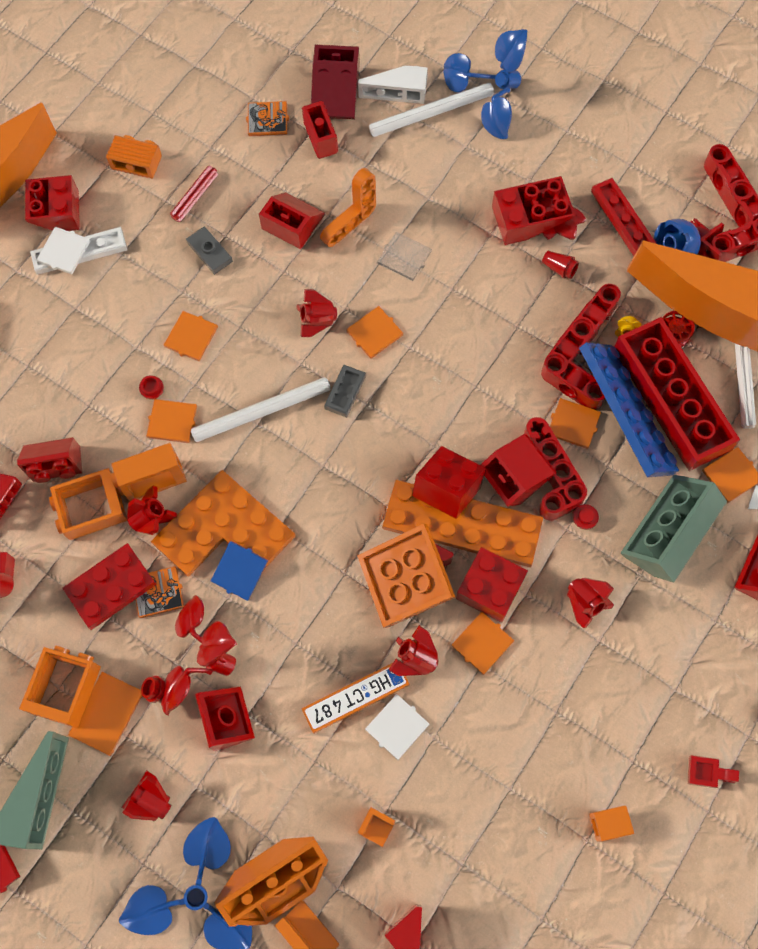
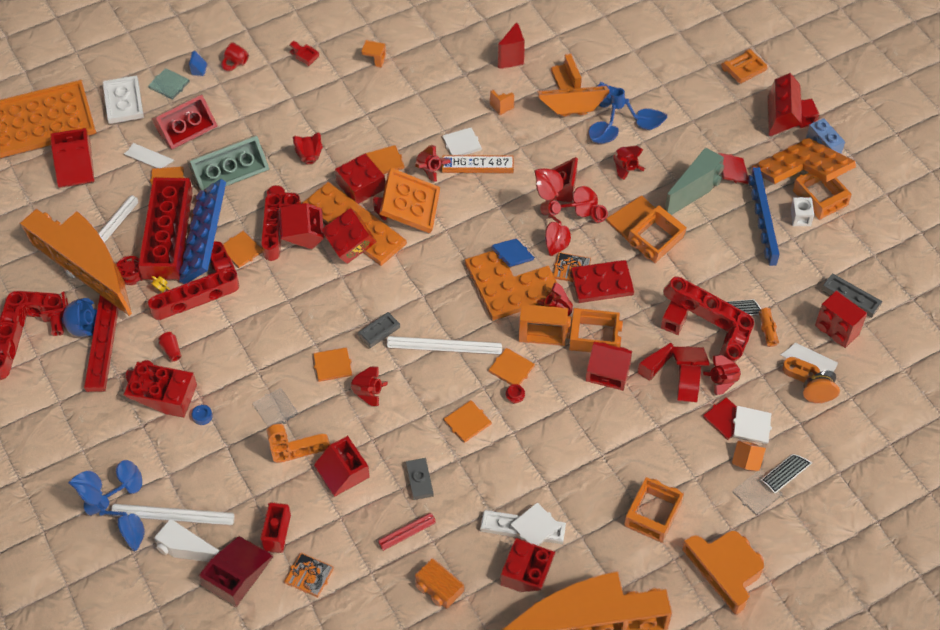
camera: 155 degrees left, 15 degrees down
none -> blue tile [192,405,213,425]

